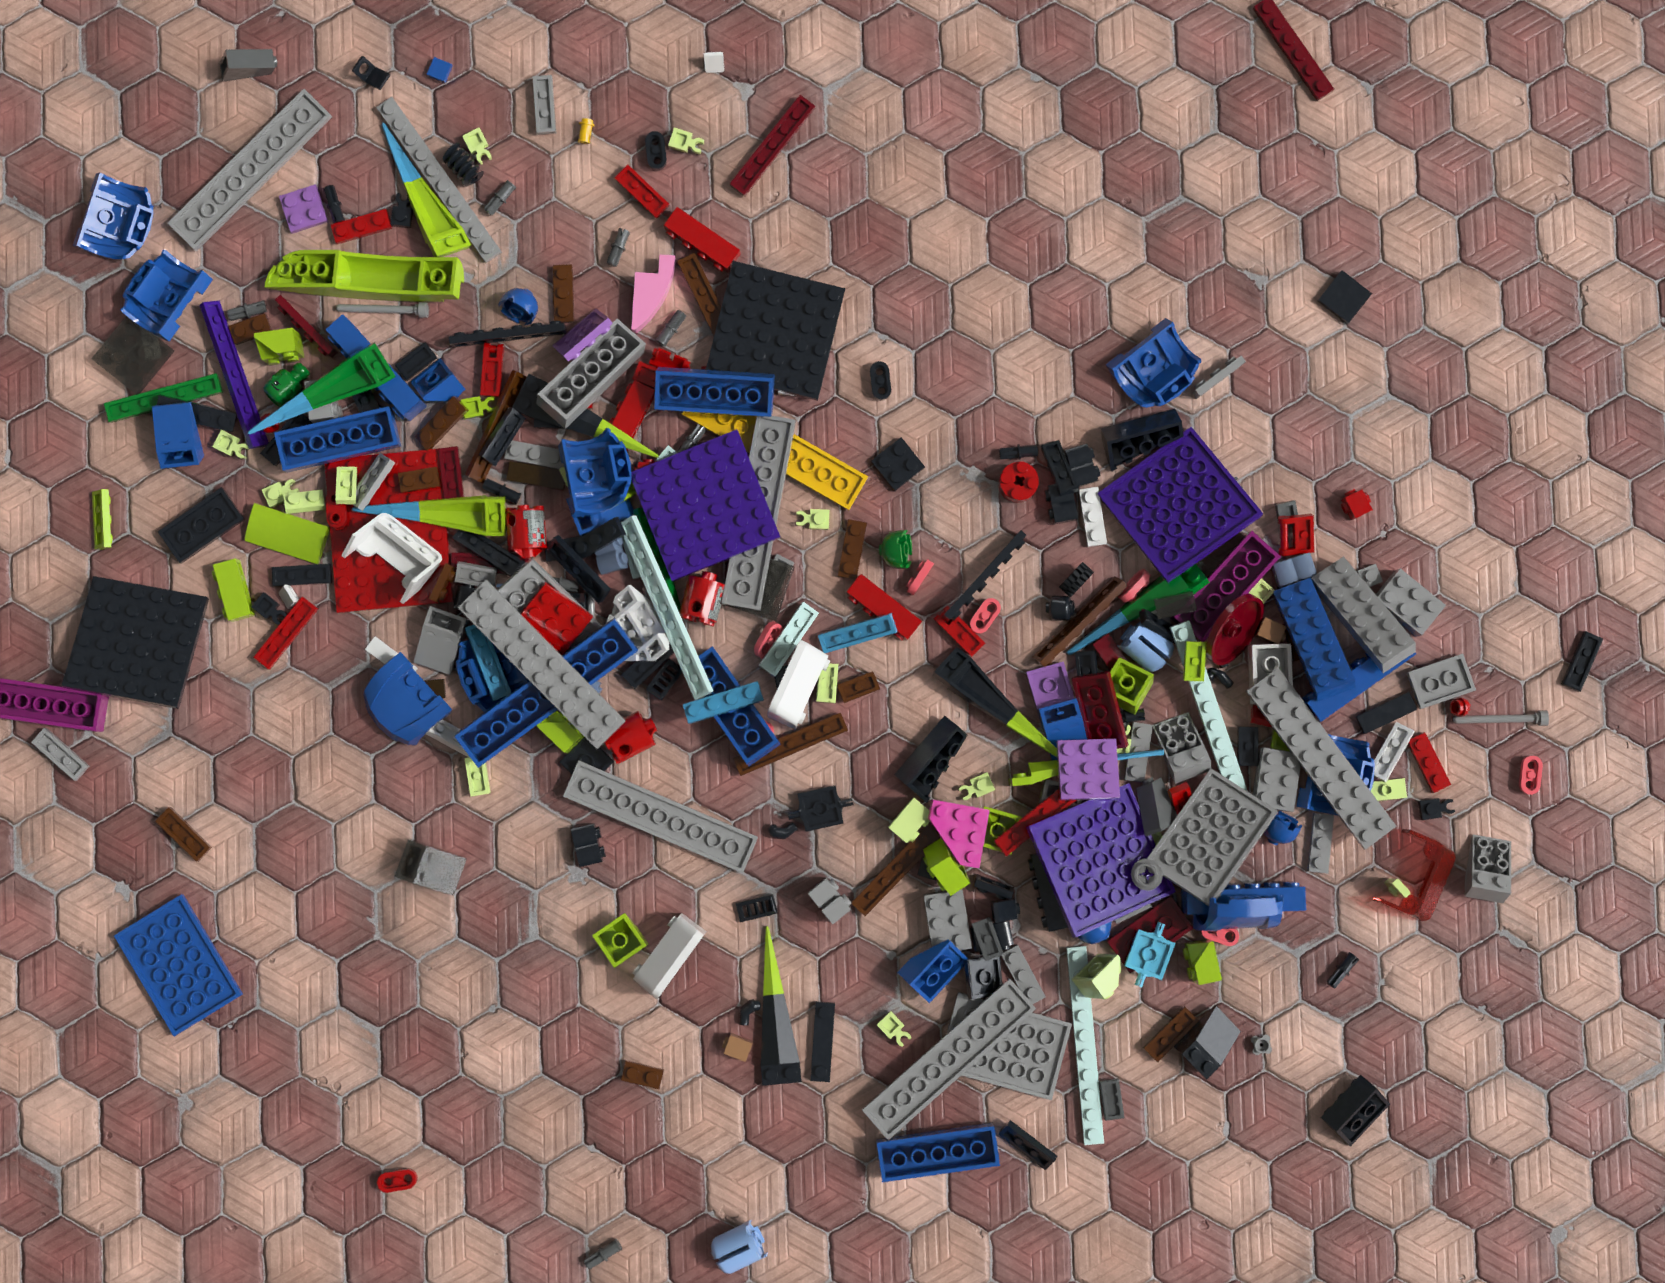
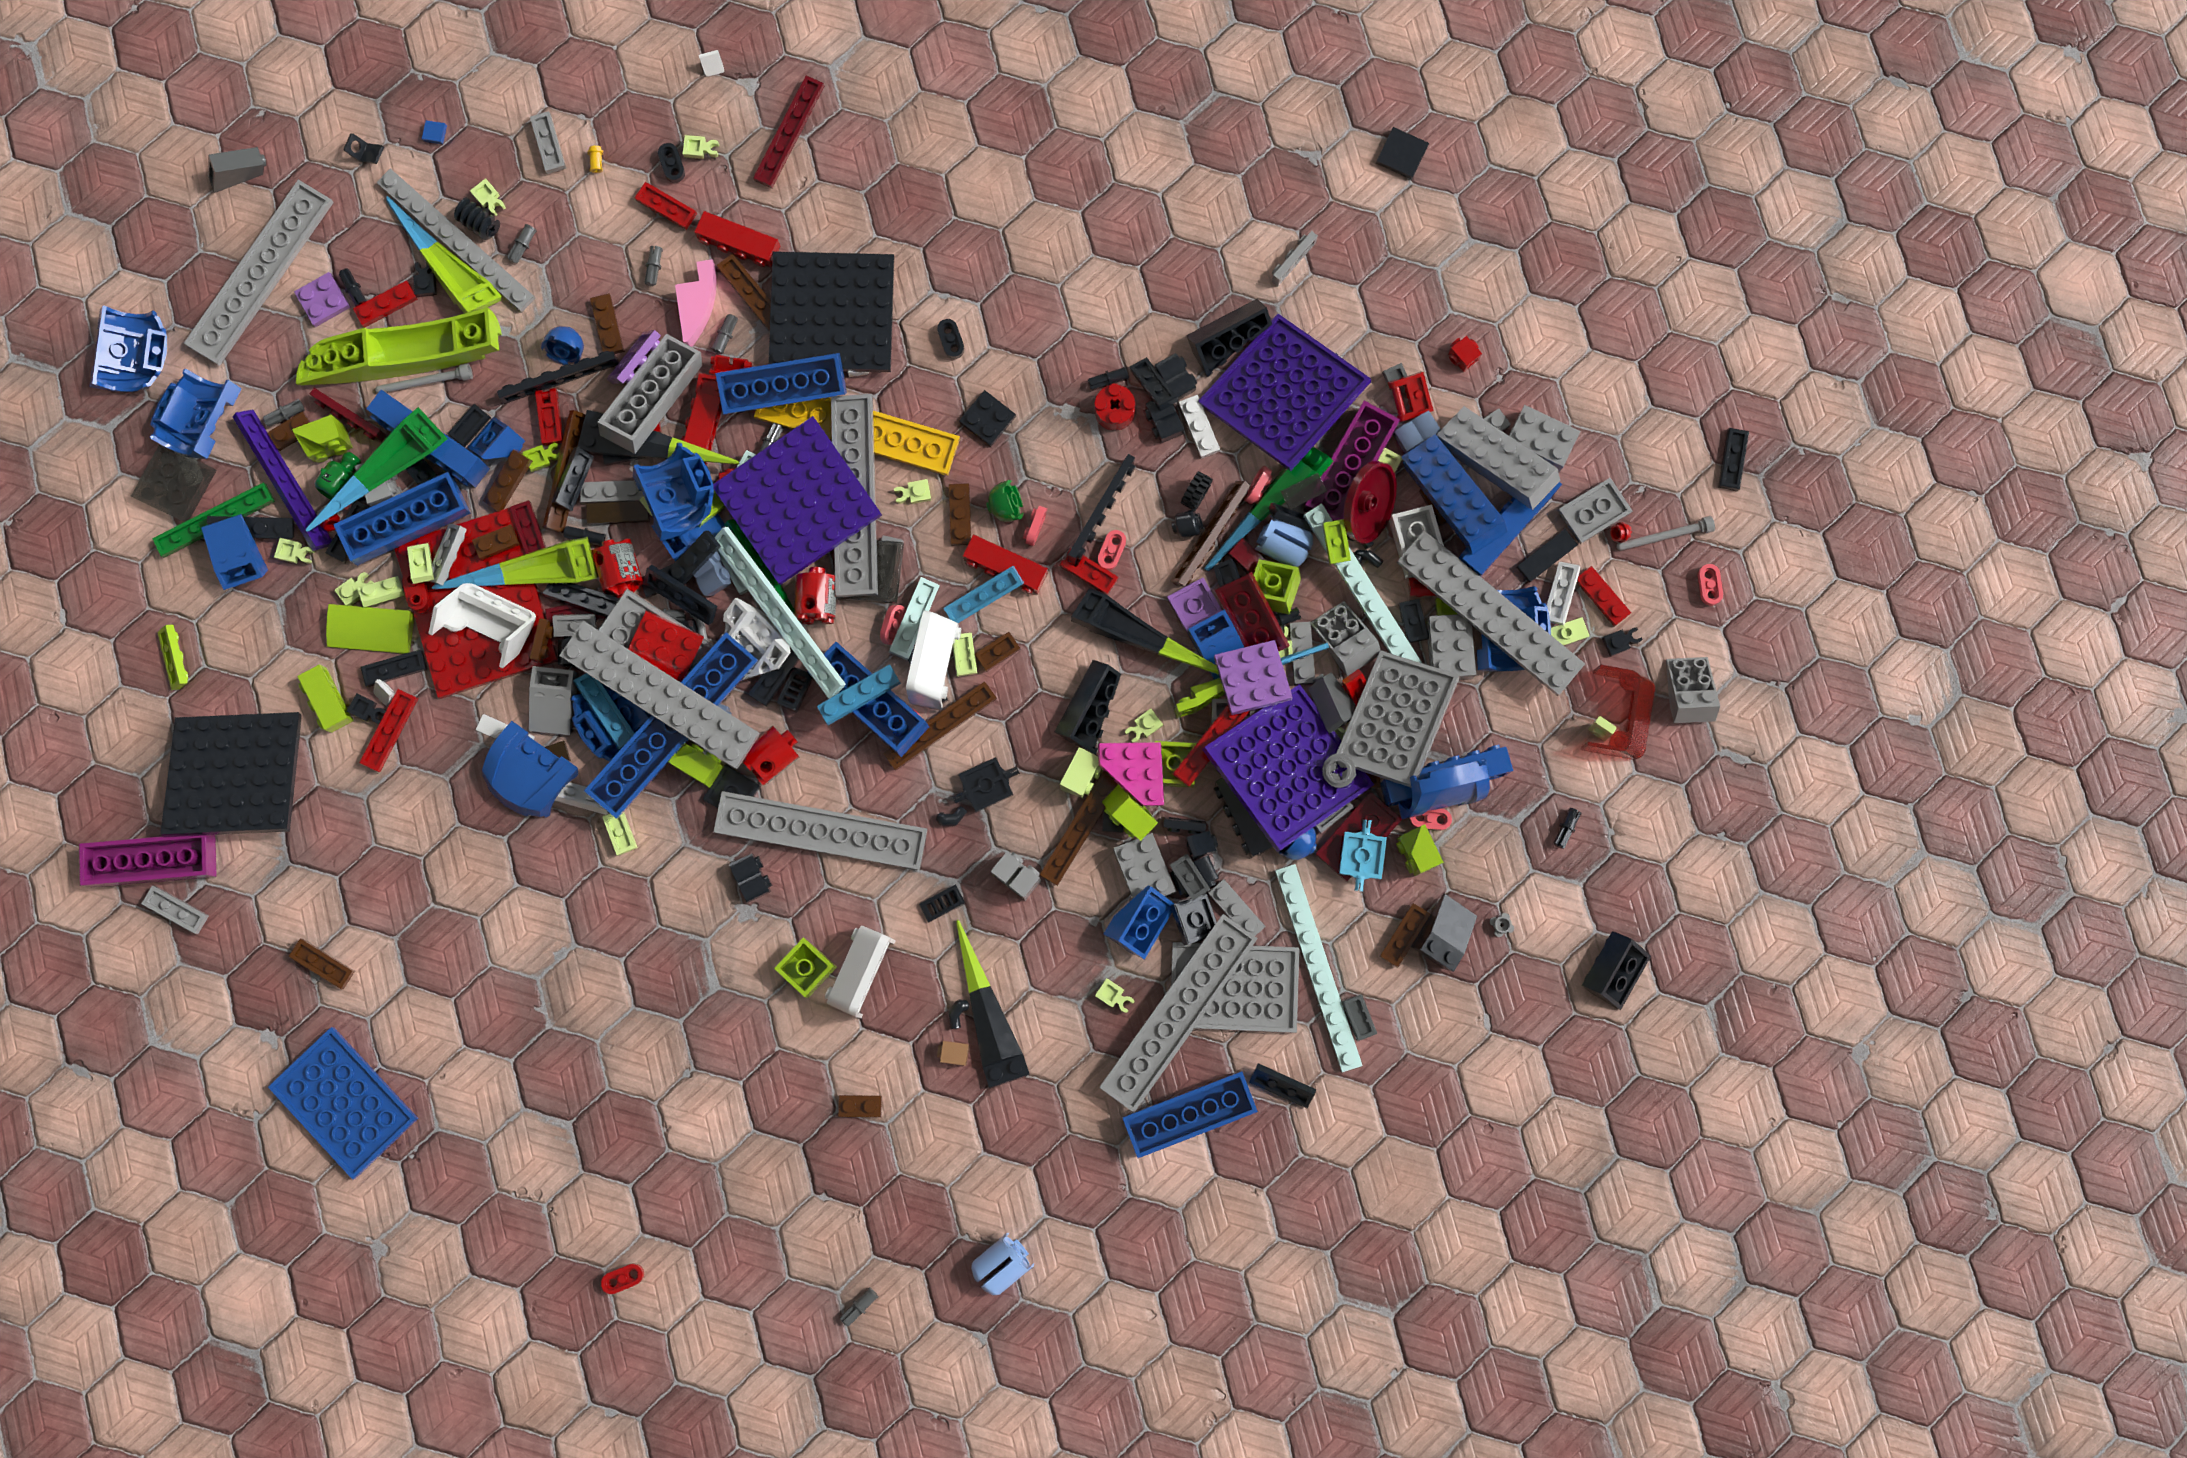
camera: 10 degrees left, 5 degrees down
black plate [158,487,245,564] -> none
clear smoke slope [394,839,467,895] -> none
black plate [810,1001,835,1082] -> none
yellowish green slope [1072,954,1121,999] -> none
blue piece [1106,318,1201,408] -> none
medium nougat brick [1255,617,1287,644] -> none
blue cylinder [1264,811,1302,845] -> none
light grey plate [1307,813,1334,874] -> none

